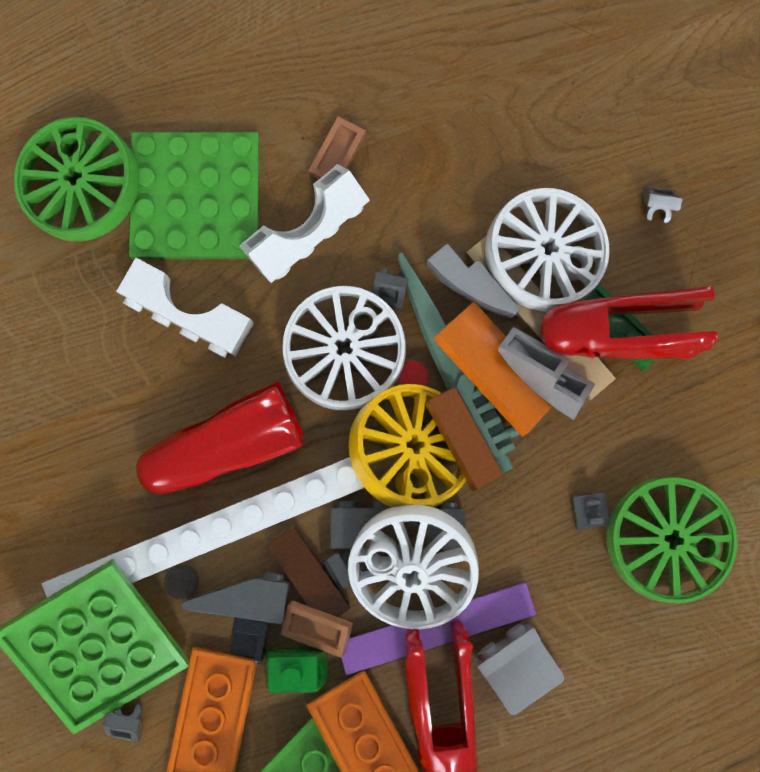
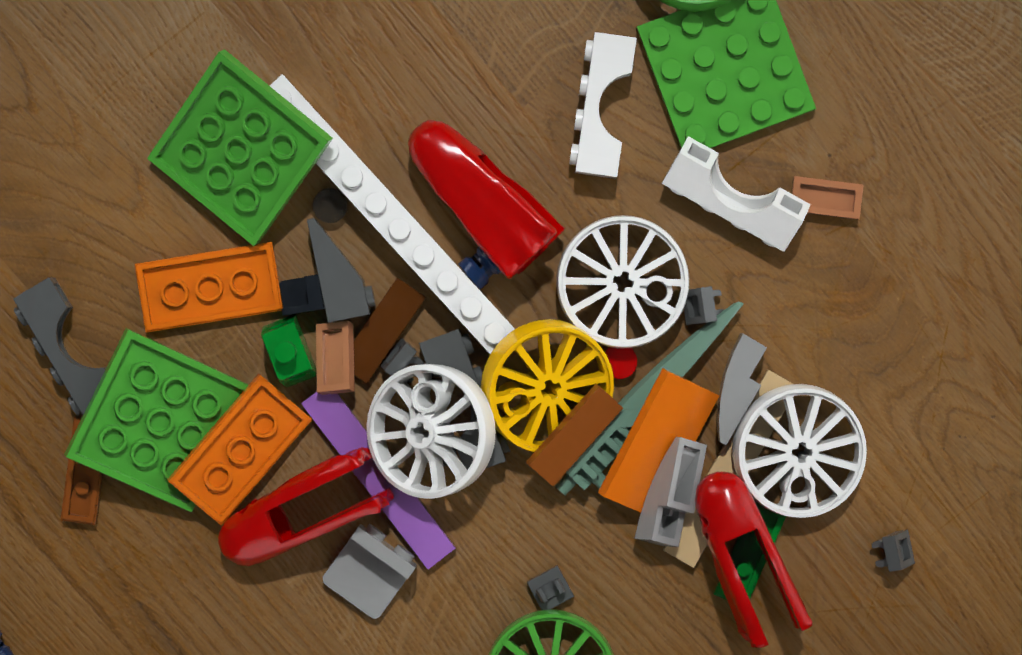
camera: 75 degrees right, 5 degrees up
dark grey tile [103,704,143,743] -> none
none -> dark blue wheel [458,246,501,290]

